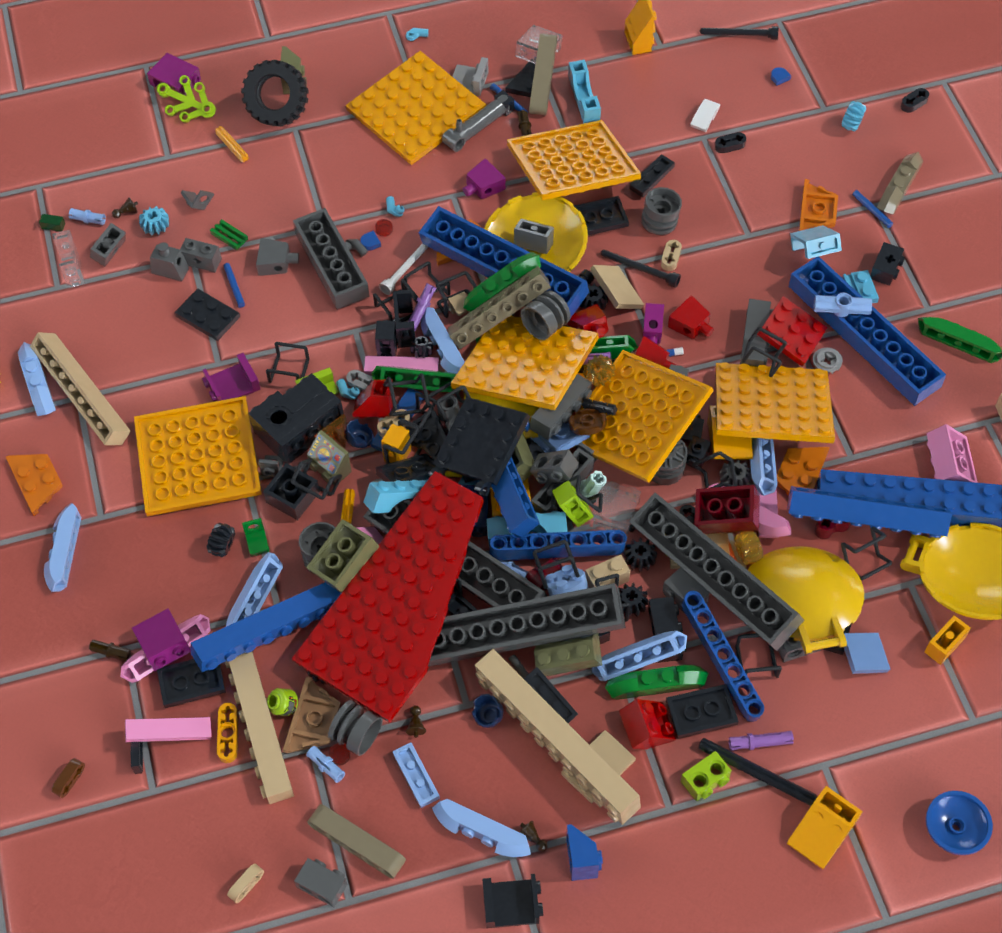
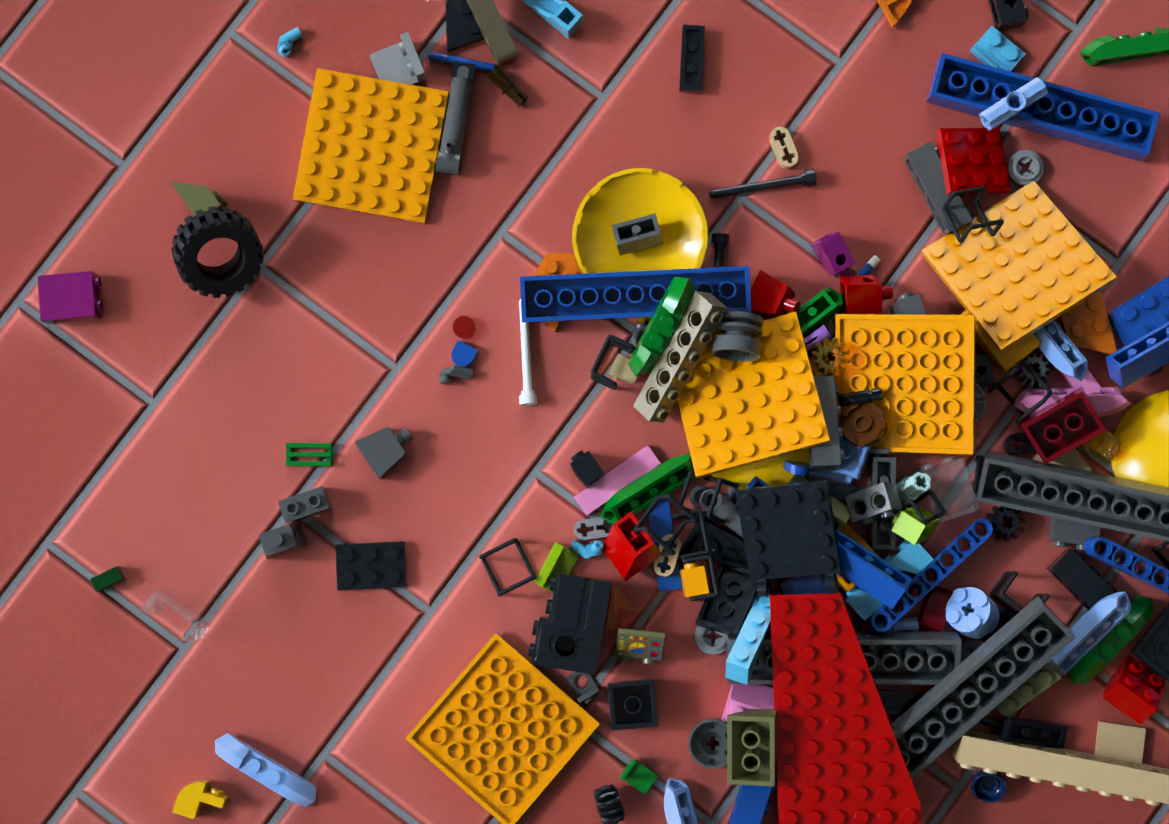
camera: 40 degrees left, 25 degrees up
tan brick [30,332,131,445] -> none
light blue pin [69,208,106,225] -> none
dark grey brick [90,223,126,267] -> none
dark brown piece [112,197,138,218] -> none
medium azure gear [139,206,169,236] -> none
lime plant [157,75,216,123] -> none
dark grey bracket [181,190,214,210] -> none
magenta panel [202,353,261,402] -> none
light orange axle [215,126,249,162] -> none
blue bar [223,263,245,308] -> none
black piece [291,458,342,500] -> none
dark grey brick [293,208,370,309] -> none
light orange axle [341,489,355,524] -> none
dark blue hair [345,419,374,448] -> none
black piece [373,278,418,322] -> none
medium azure arm [386,196,405,217] -> none
black panel [393,290,416,348] -> none
black piece [403,261,451,303] -> none
medium lavender pin [408,283,437,331] -> none
black gear [410,336,433,358] -> none
light blue brick [421,307,465,374] -> none
magenta torso [463,158,506,199] -> none
light orange plate [507,120,641,200] -> none
black piece [533,540,580,589] -> none
black plate [574,196,629,235] -> none
black gear [579,283,608,310] -> none
tan brick [585,555,630,588] -> none
tan tile [590,265,644,309] -> none
black gear [619,582,649,618] -> none
dark grey wheel [641,187,682,235] -> none
red torso [668,296,714,339] -> none
medium azure panel [790,225,842,259] -> none

